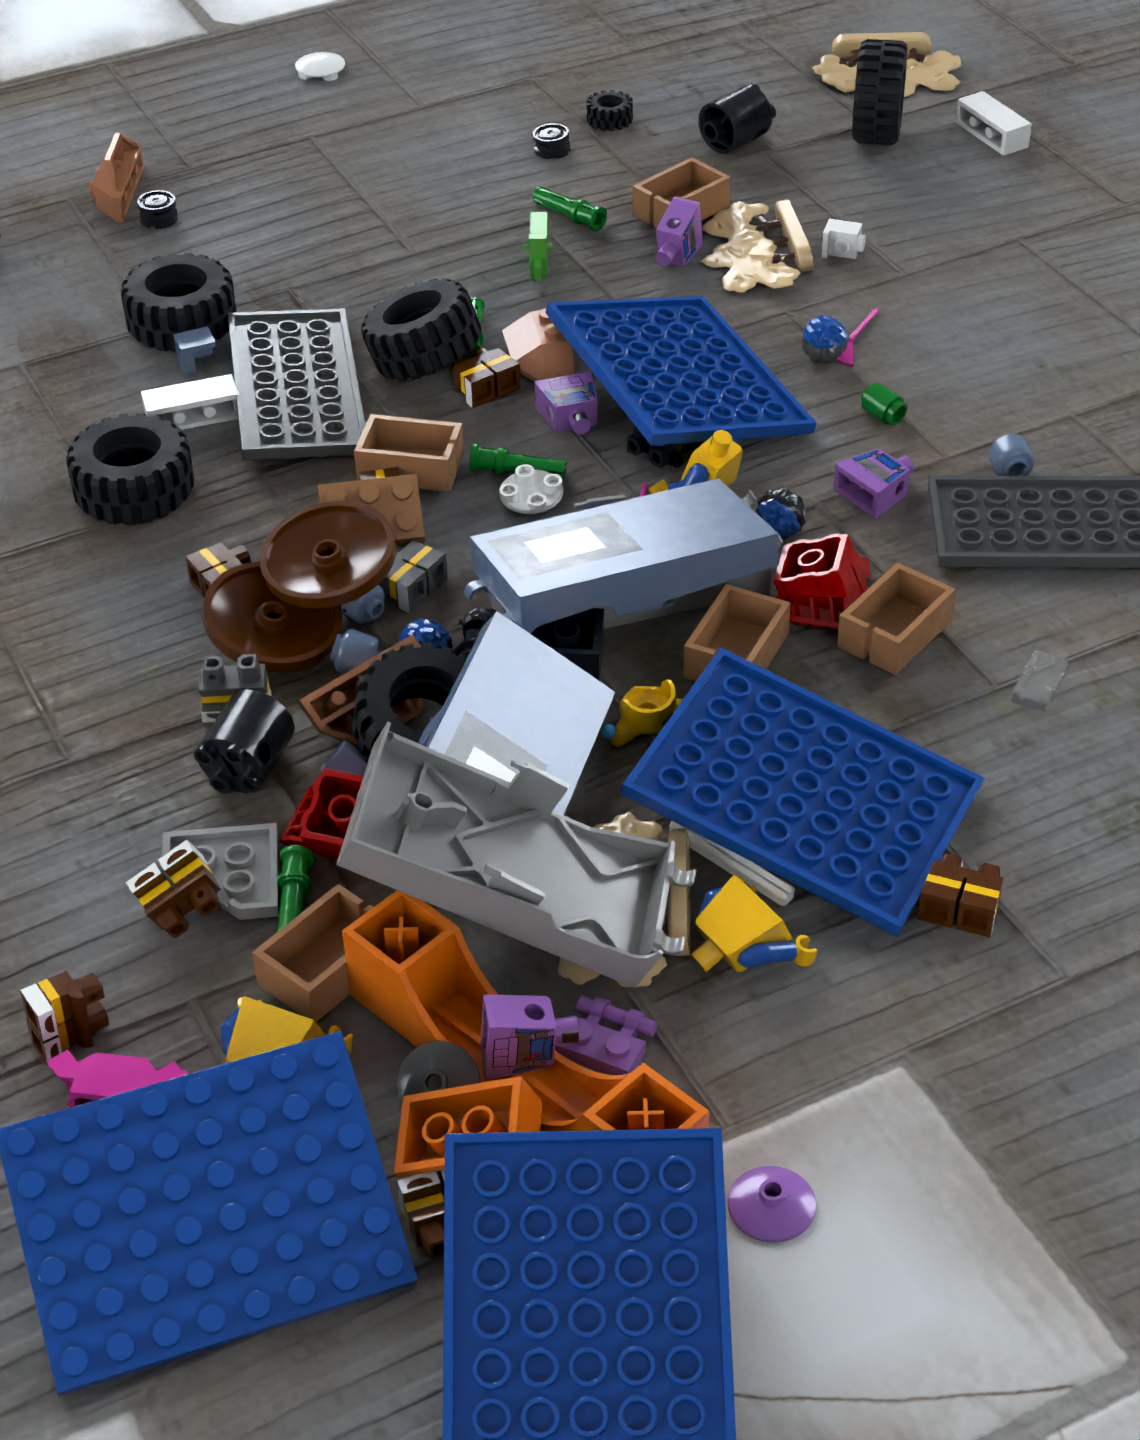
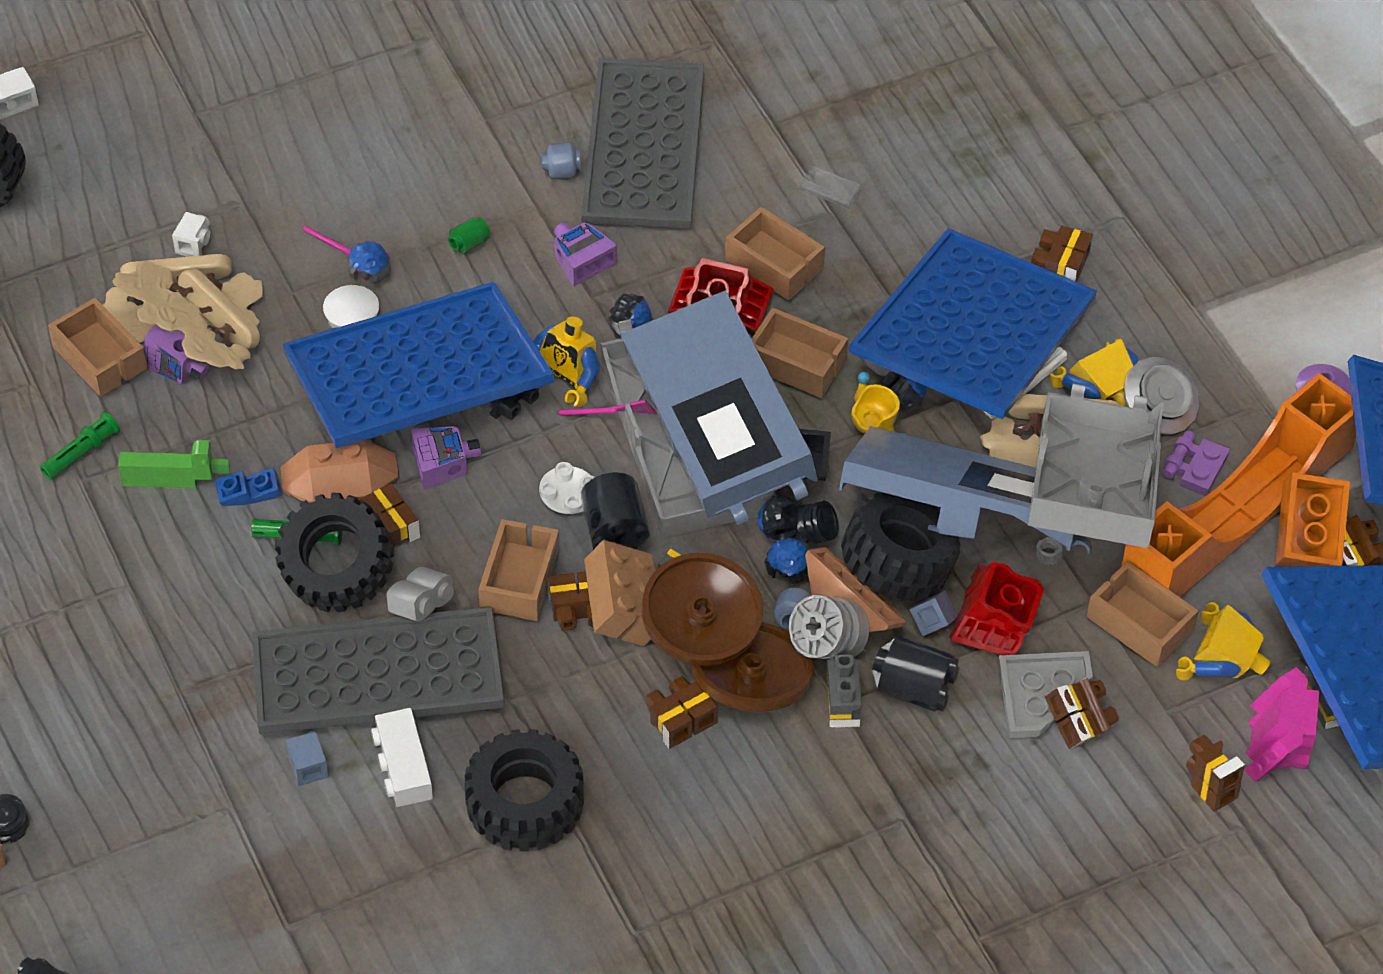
camera: 90 degrees left, 10 degrees up
black tyre [121,253,237,352] -> none
green pin [277,845,314,932] -> none
dark grey dish [396,1041,480,1105] -> none
green pin [469,442,567,481] -> none
medium lavender torso [480,994,579,1080] -> none
none -> tan plant [113,261,260,370]
none -> blue slope [215,467,282,506]
none -> white dish [323,285,379,328]
none -> light grey brick [386,567,454,621]
none -> black cylinder [581,472,650,550]
none -> light grey wheel [789,595,870,660]
none -> piece [1123,357,1199,435]

